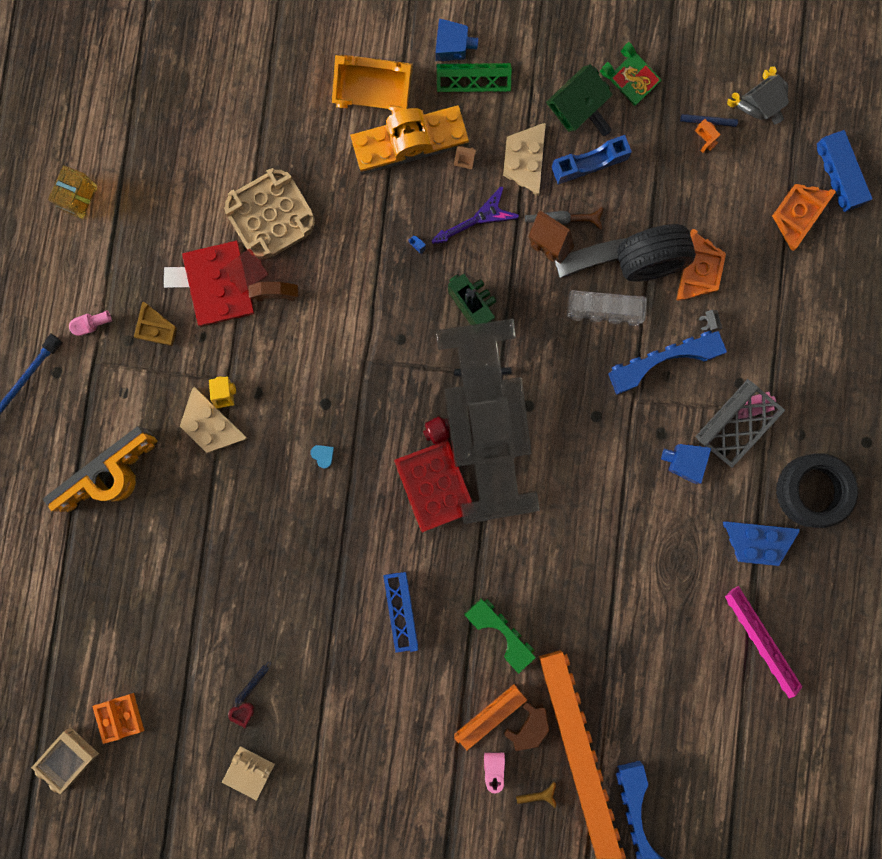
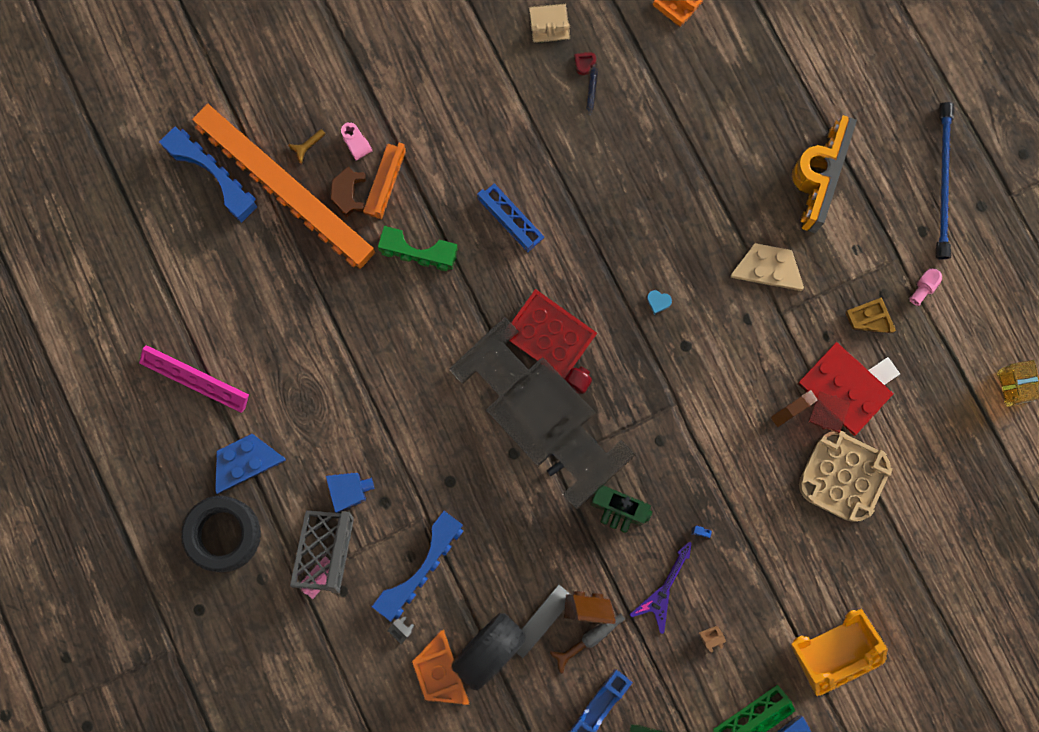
camera: 140 degrees right, 5 degrees down
yellow brick [209,376,236,409] -> none
light orange piece [350,105,469,175] -> none
tan wing [503,123,546,196] -> none
clear brick [567,290,647,326] -> none

